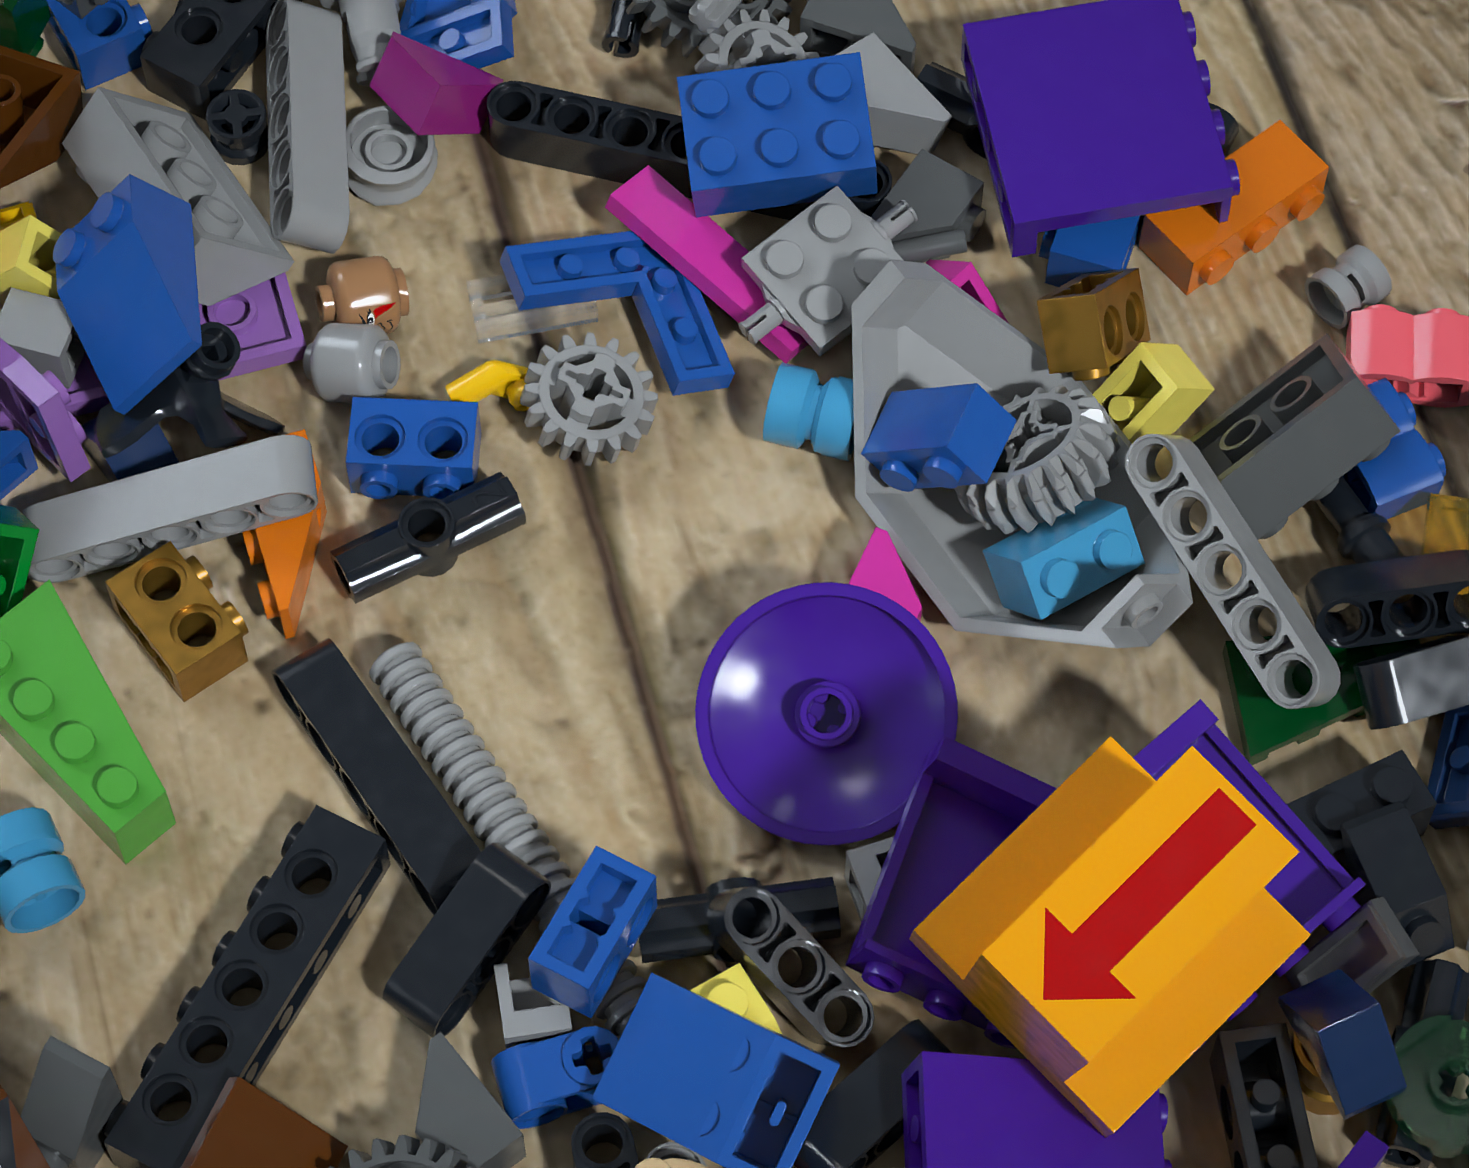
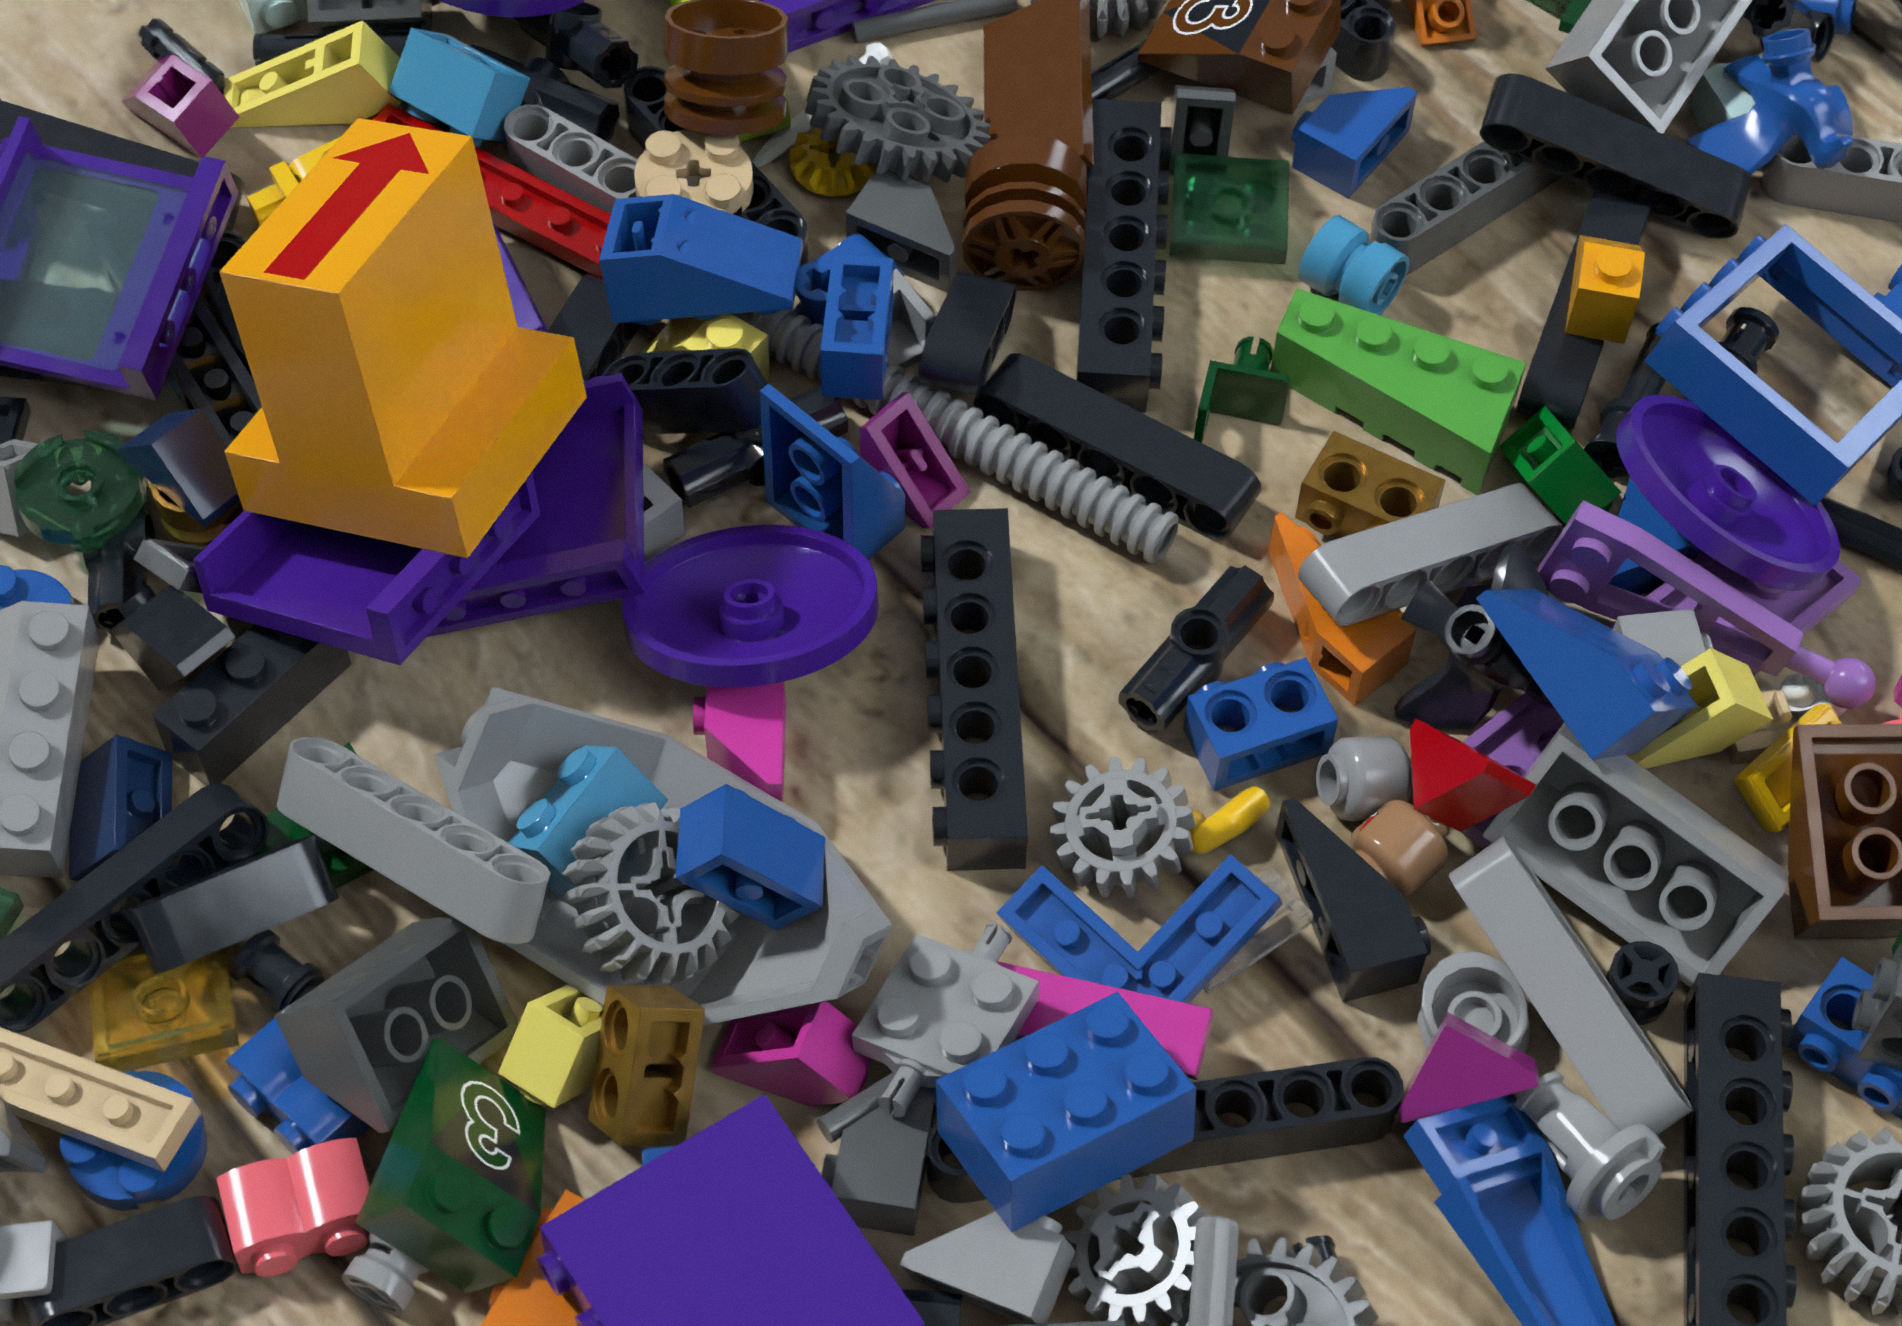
camera: 155 degrees right, 5 degrees down
dark azure wheel [763,362,854,462] -> none
none -> dark green slope [355,1038,546,1294]
none -> blue slope [760,384,905,560]
none -> magenta slope [860,392,971,528]
none -> black brick [921,508,1028,871]
none -> reddish brown wheel [962,134,1087,291]
none -> clear green plate [1169,153,1290,265]
none -> dark green bracket [1193,336,1290,443]
none -> black slope [1275,798,1431,1003]
none -> red slope [1410,718,1537,832]

